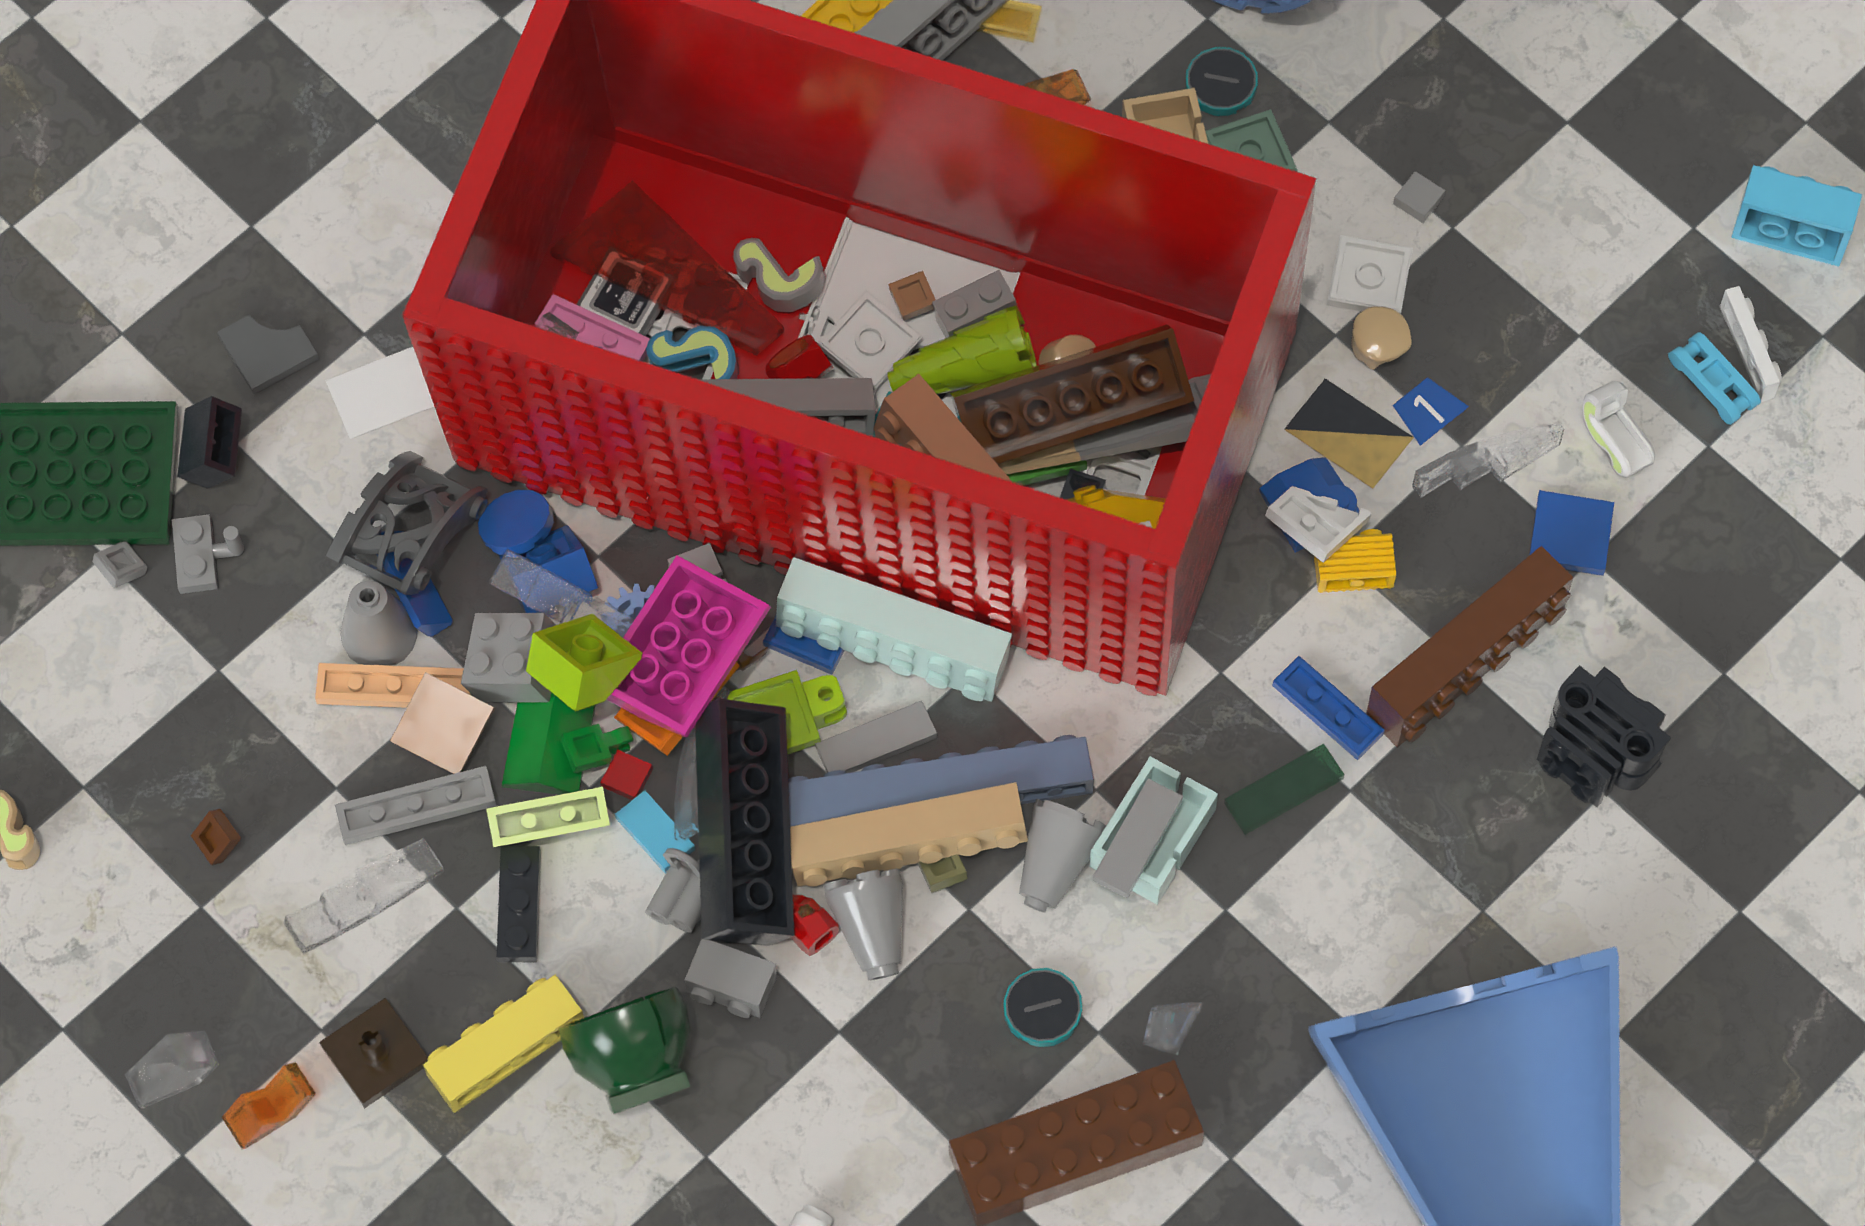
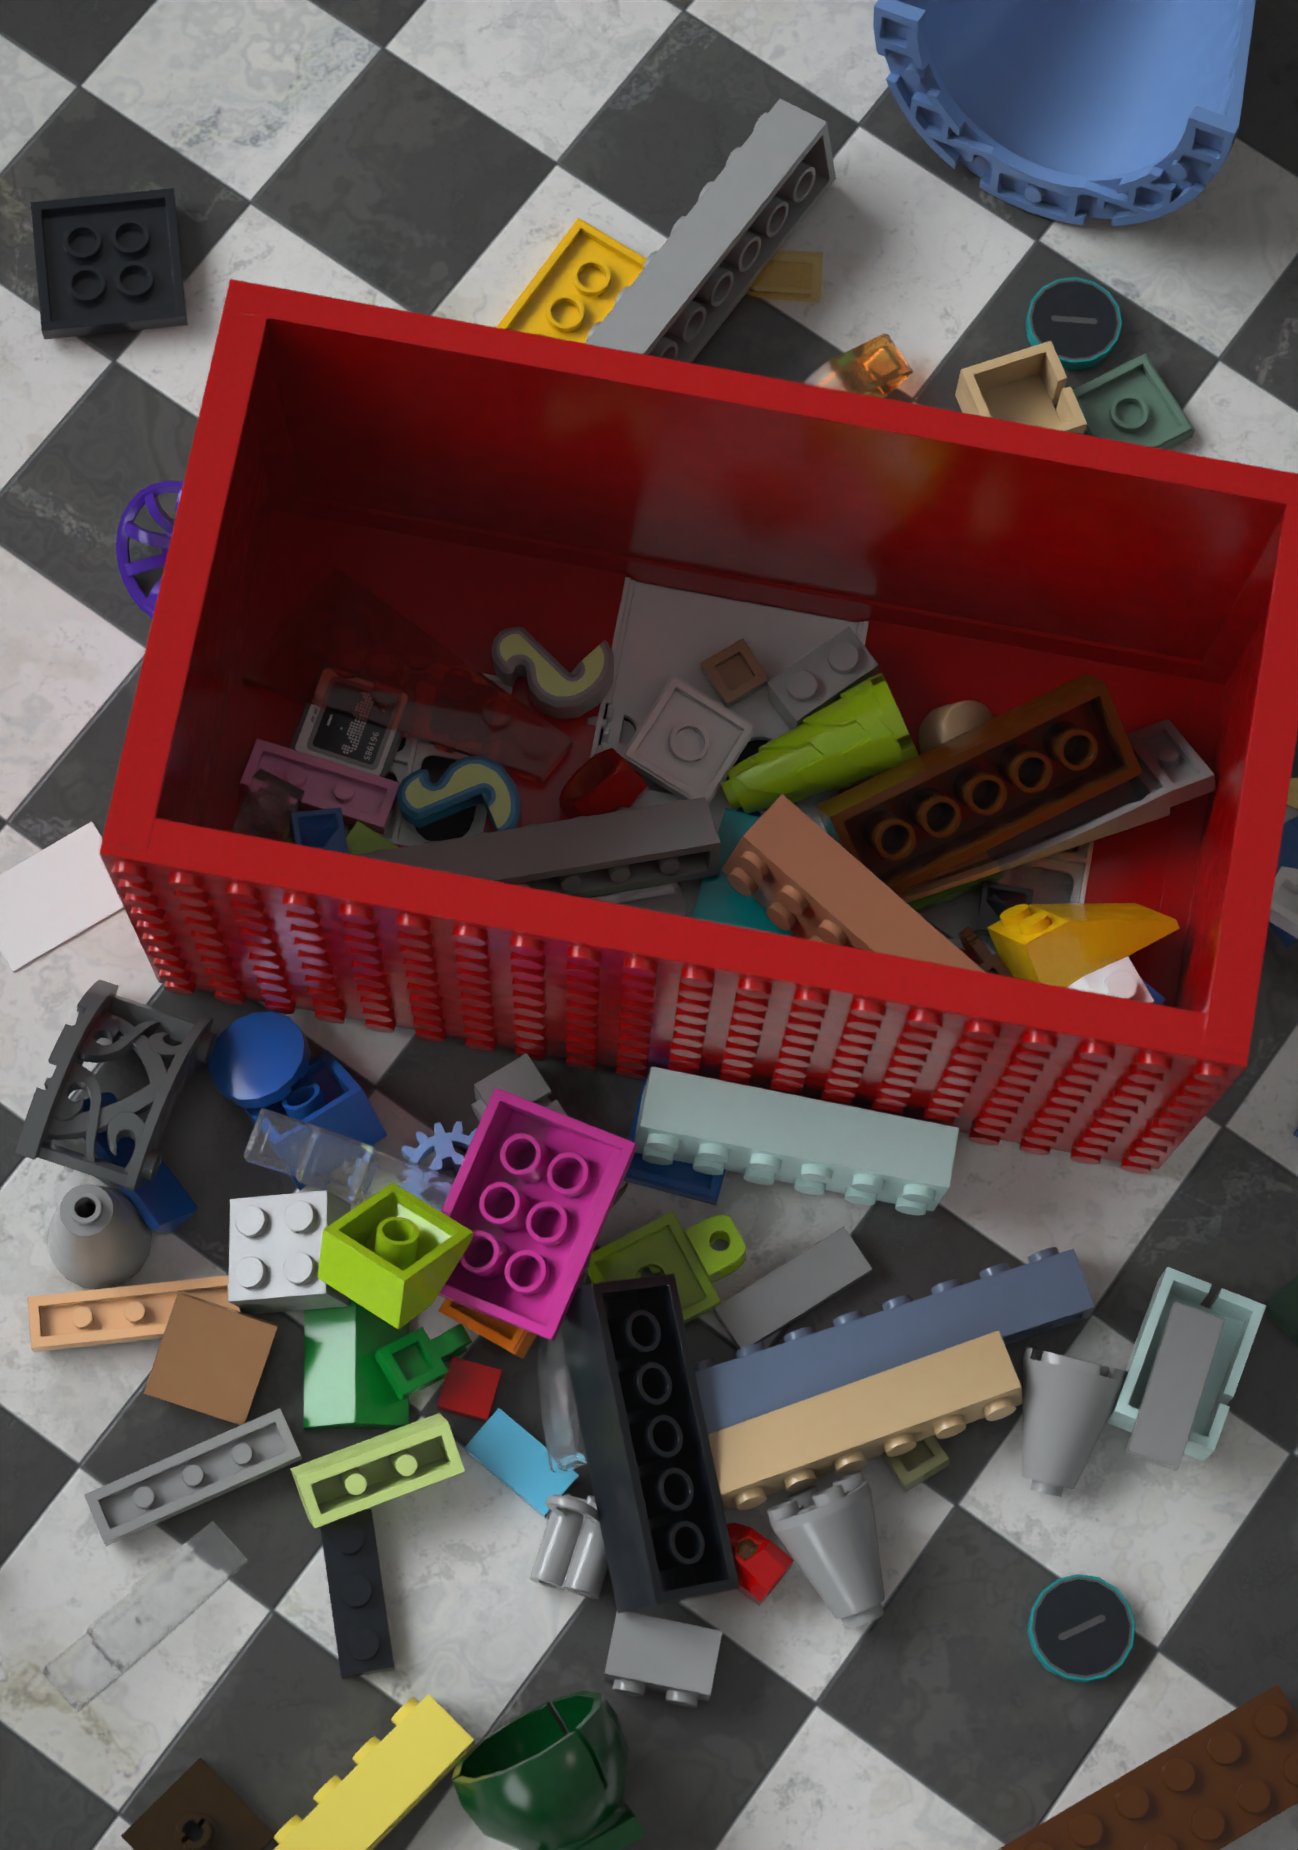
camera: 15 degrees left, 5 degrees up
clear piece [1142,1002,1203,1055] -> none

